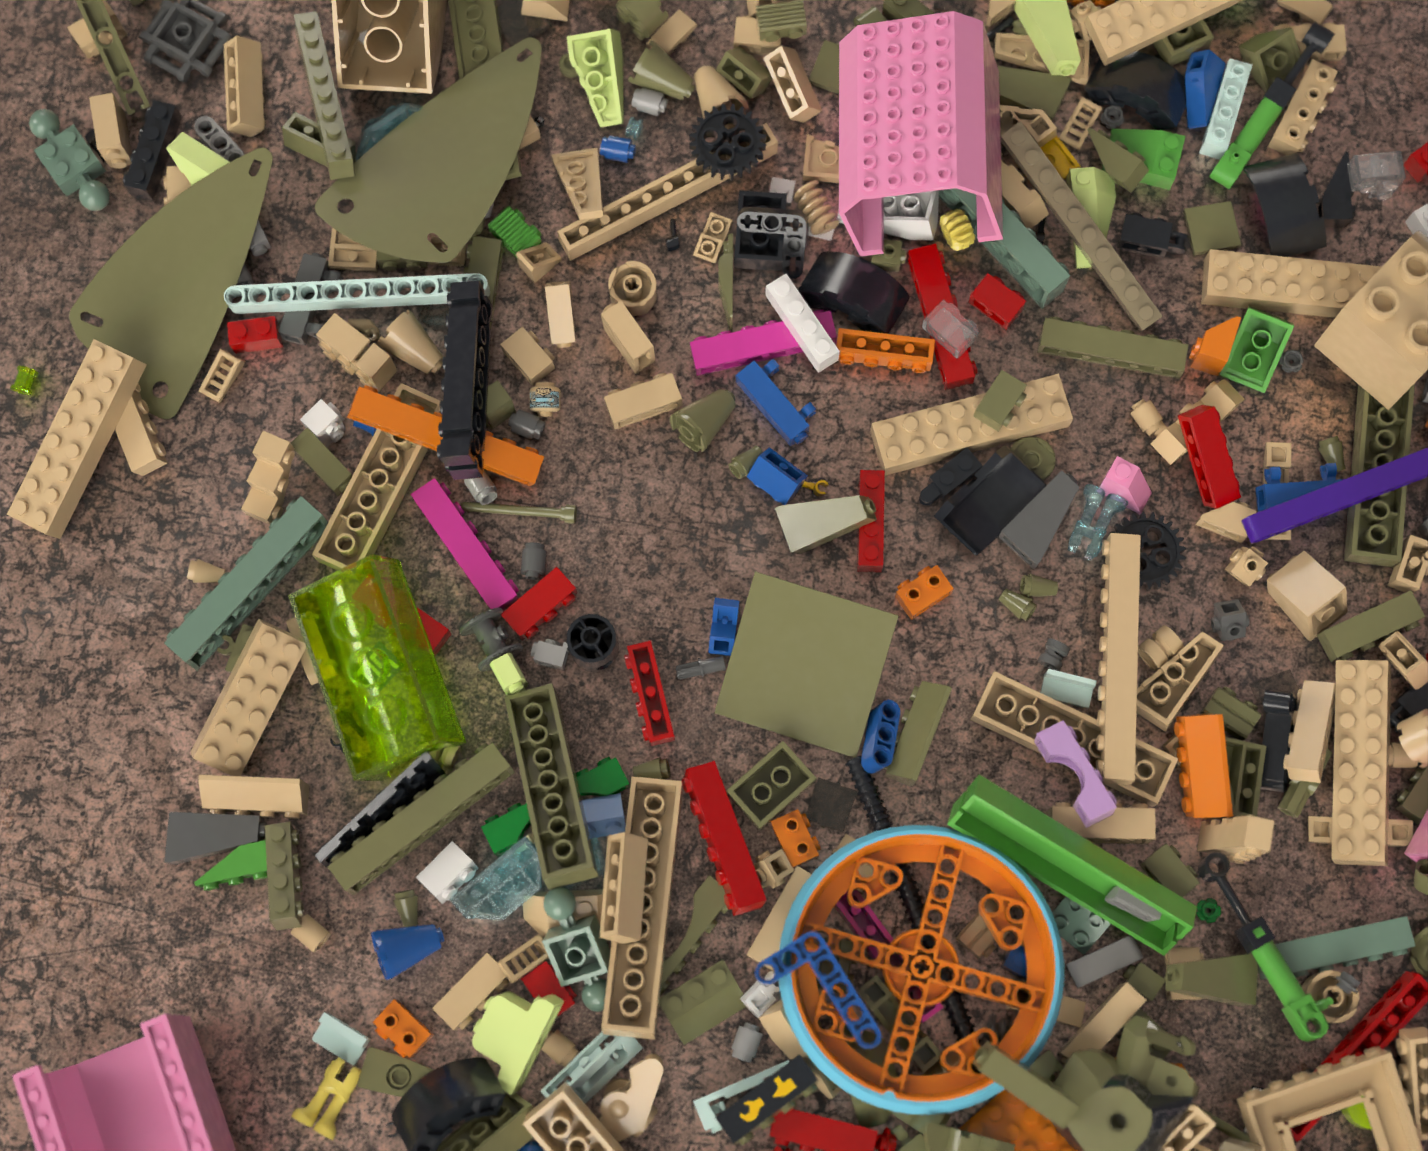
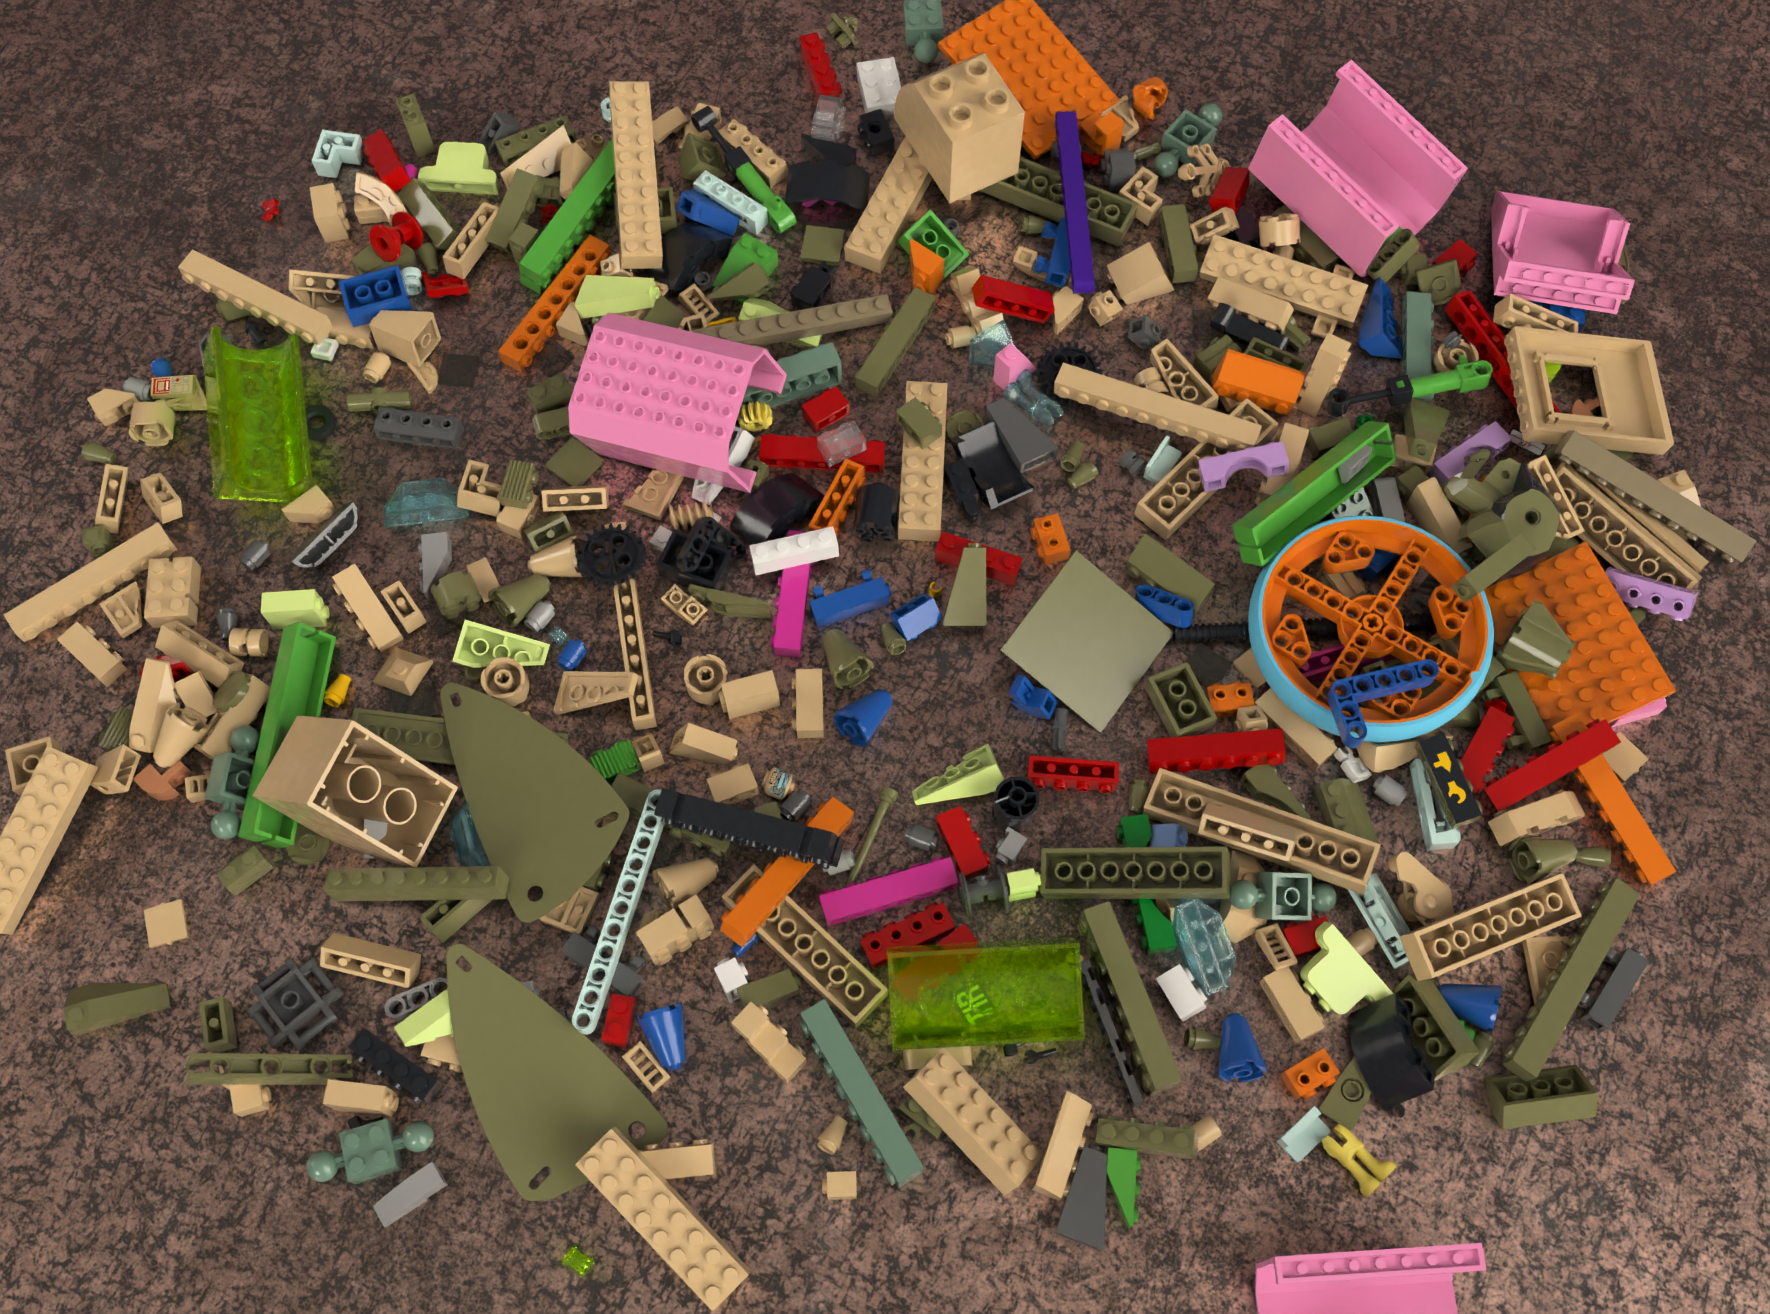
camera: 75 degrees left, 10 degrees down
none -> light grey slope [373,1162,448,1228]
none -> tan brick [481,657,530,707]
none -> blue cone [636,1002,685,1071]
none -> tan brick [822,1171,857,1200]
none -> blue cone [833,689,893,747]
none -> black cylinder [853,482,900,543]
none -> black brick [857,109,895,157]
none -> red brick [860,902,956,970]
none -> yellowish green wedge [912,744,1005,805]
none -> clear light blue slope [968,320,1016,368]
none -> blue wedge [1358,277,1402,359]
none -> lavender arch [1428,421,1513,485]

